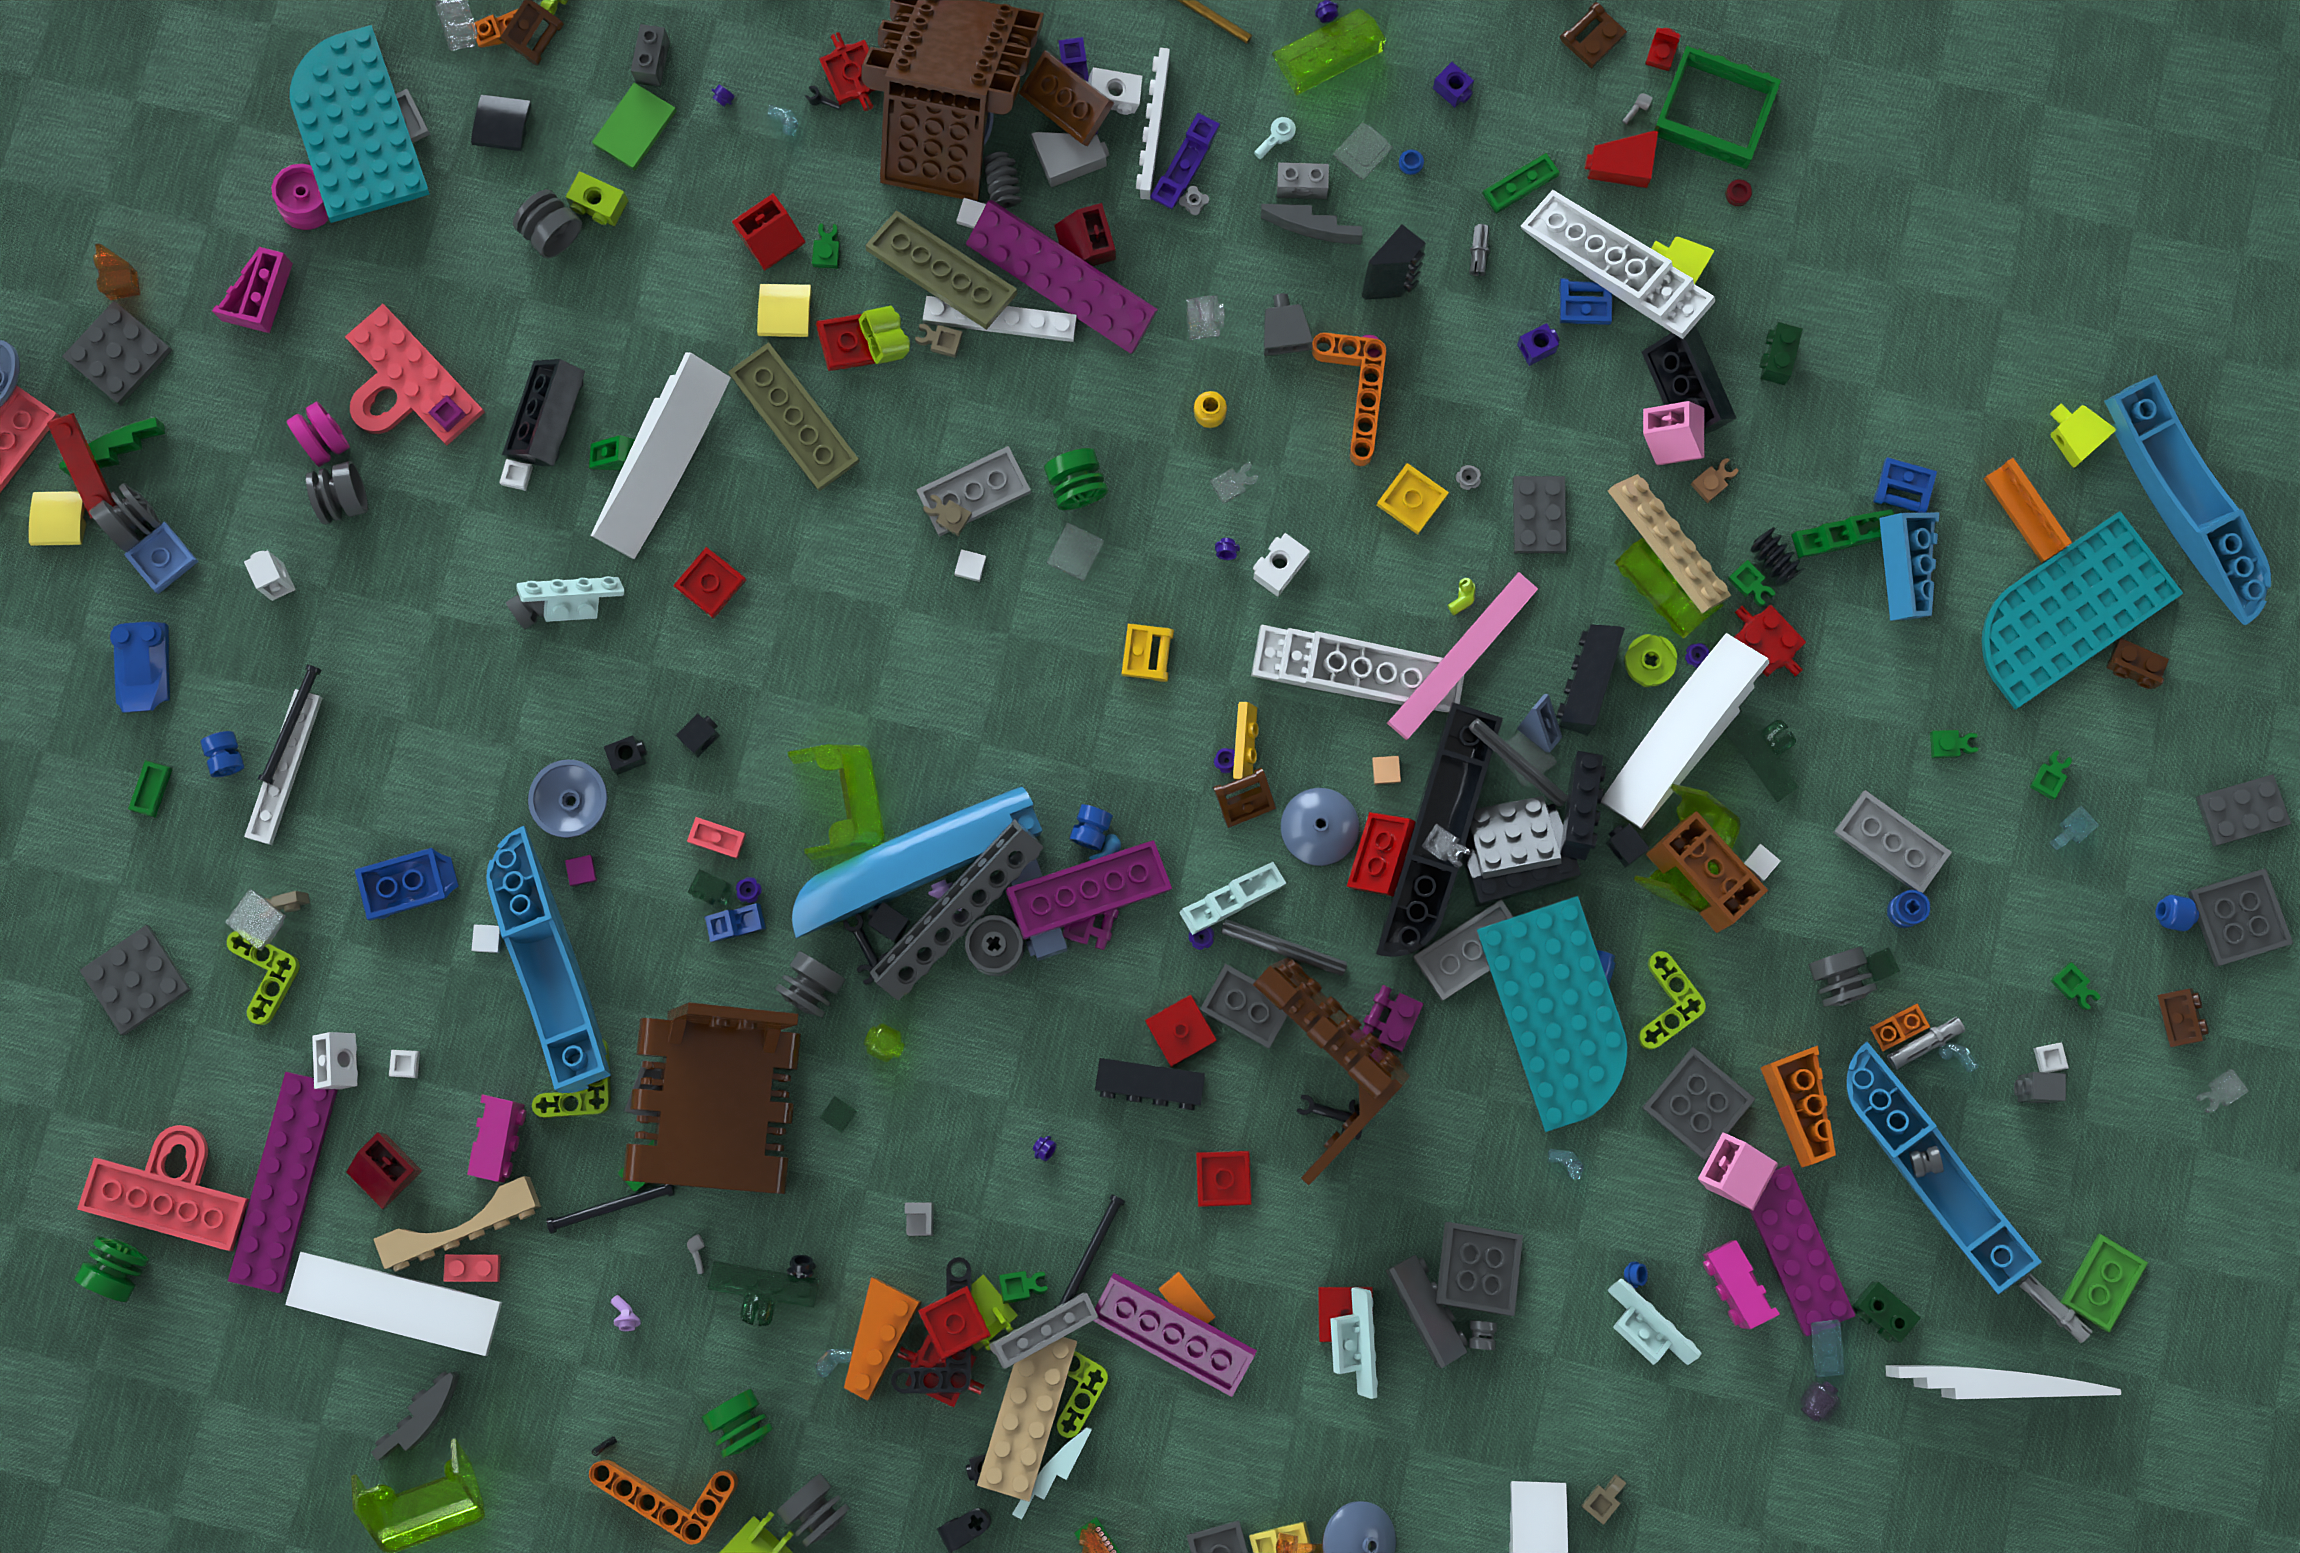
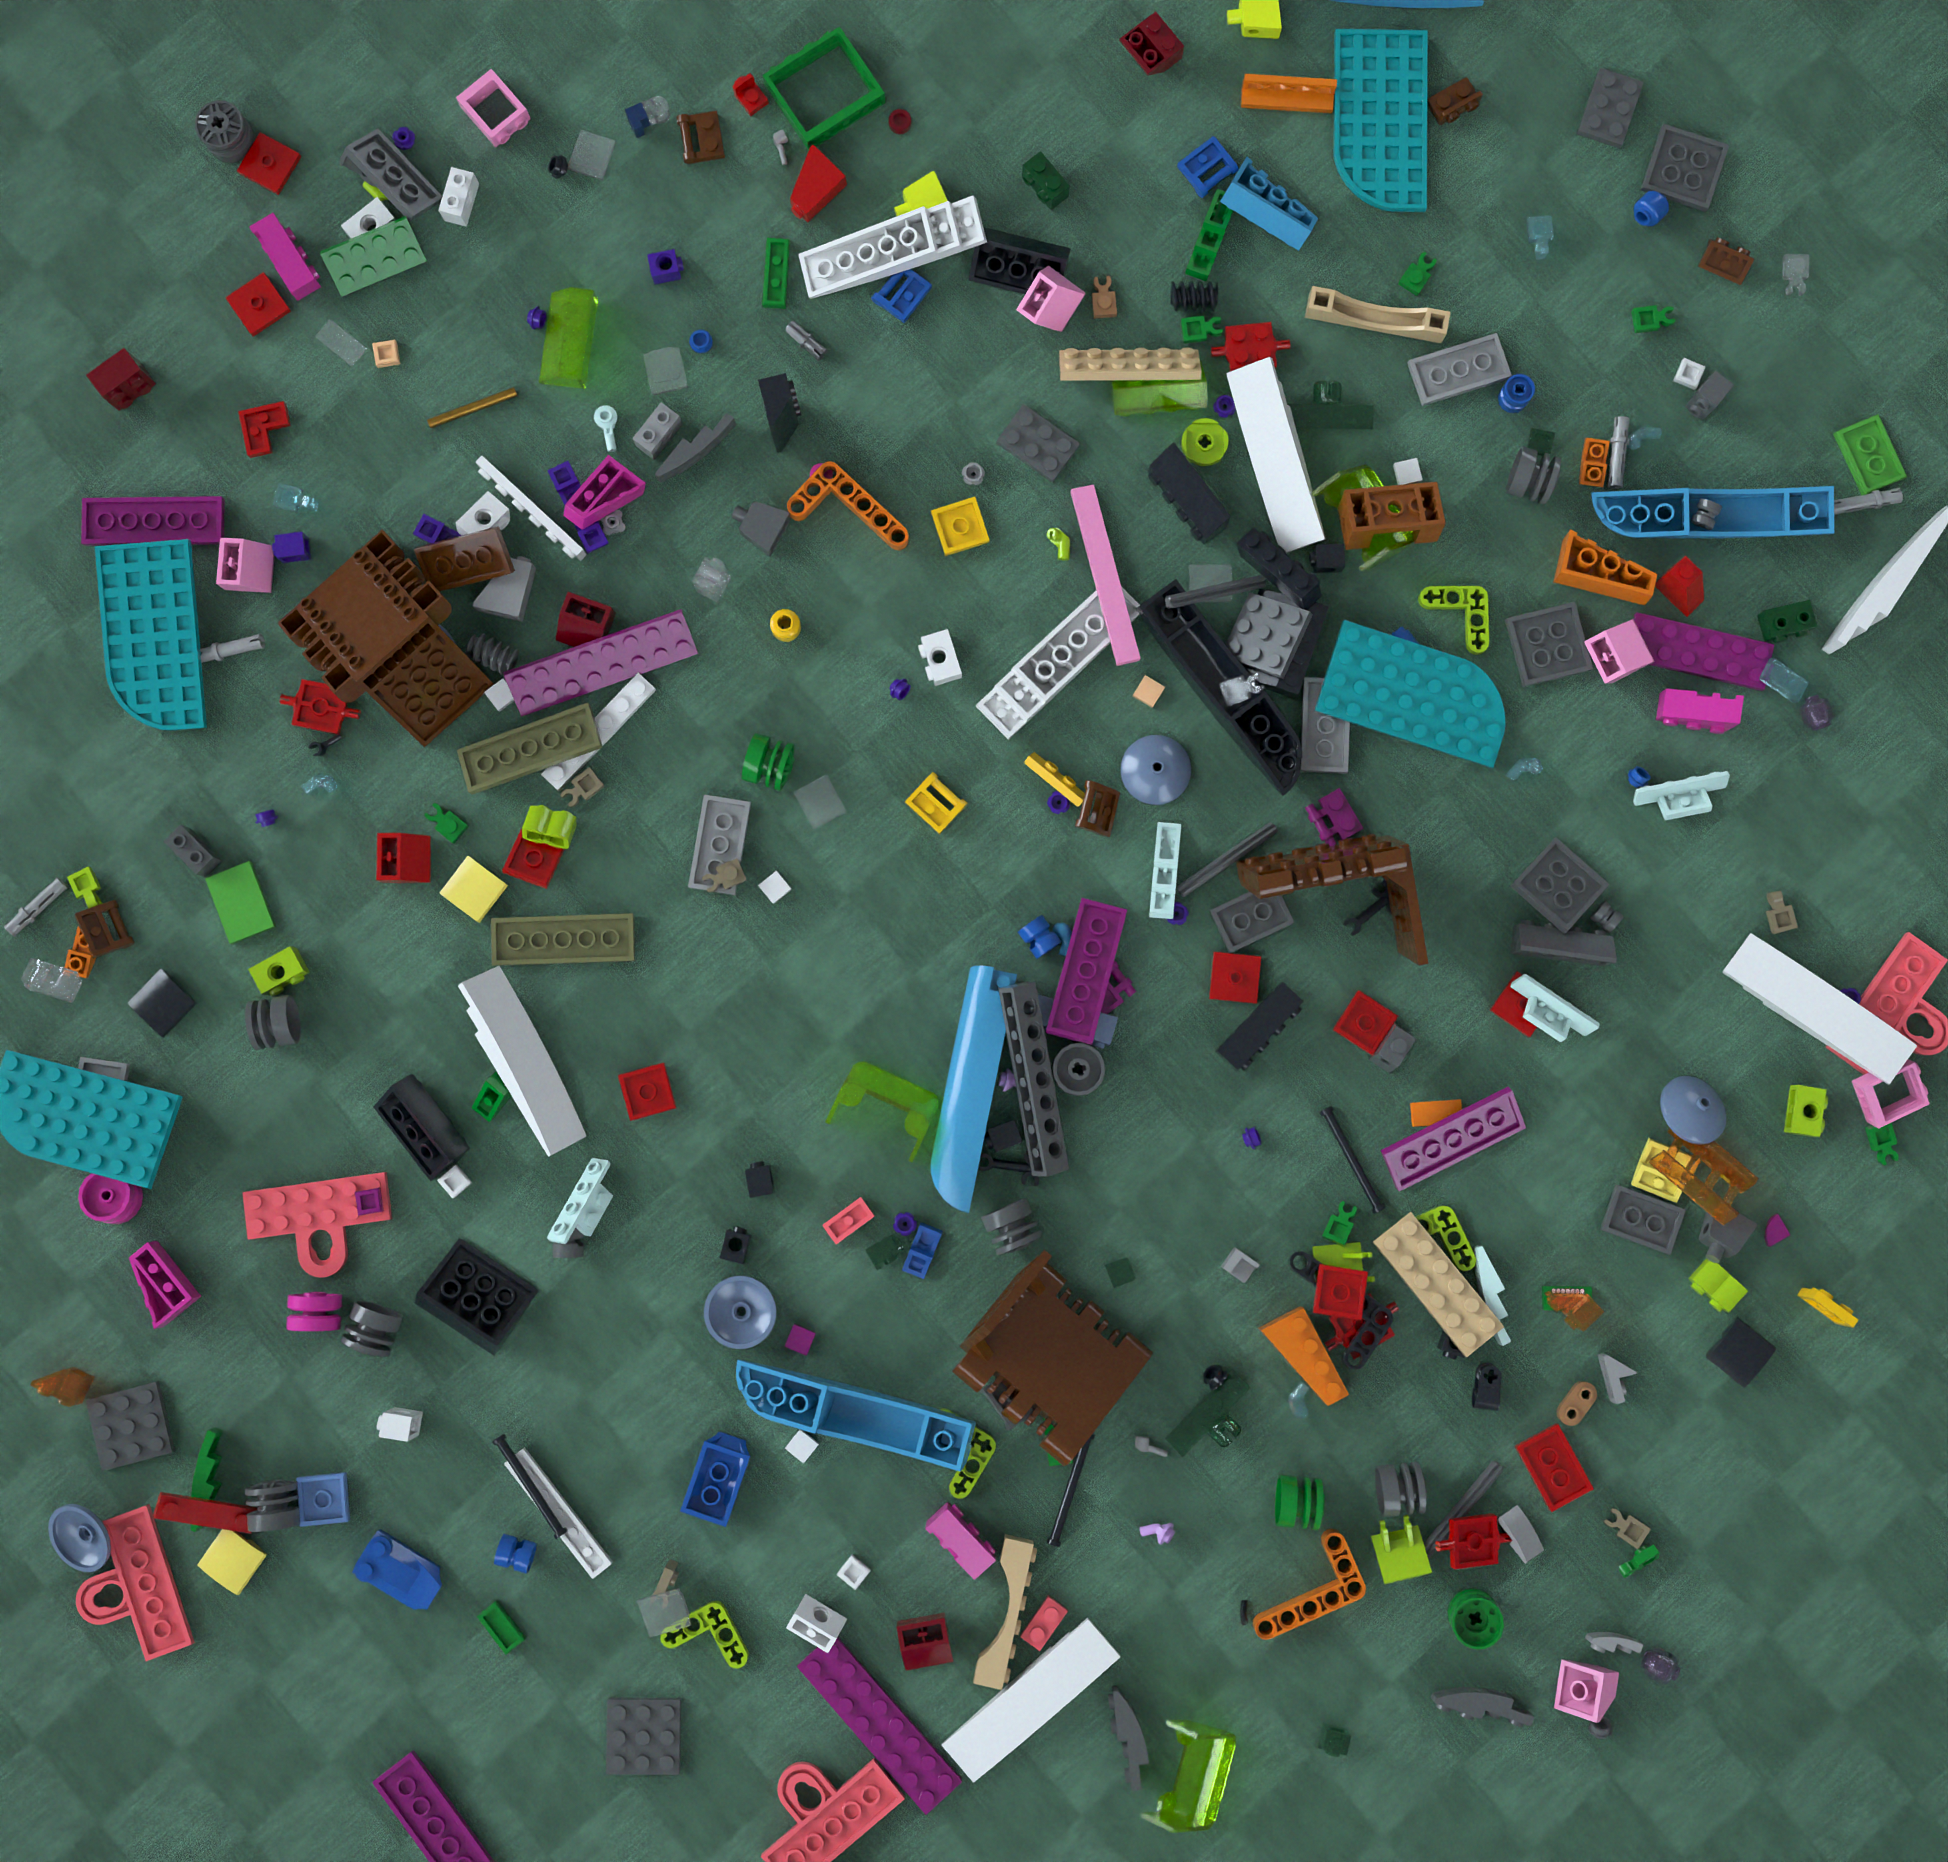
camera: 55 degrees left, 5 degrees up
clear neon green head [863,1023,905,1062] -> none
light grey hinge [989,1293,1098,1368] -> none
clear plate [1210,463,1259,504] -> none
red plate [1347,812,1416,897] -> none
dark purple brick [1517,323,1560,366] -> none
sand blue slope [1517,694,1562,752] -> none
green plate [2030,750,2072,800] -> none
none -> black slope [415,1238,539,1356]
none -> dark pink wedge [563,455,646,530]
none -> dark red slope [1119,11,1184,76]
none -> tan arch [1305,286,1450,343]
none -> dark grey torso [1369,1023,1416,1073]
none -> red slope [1655,555,1704,617]

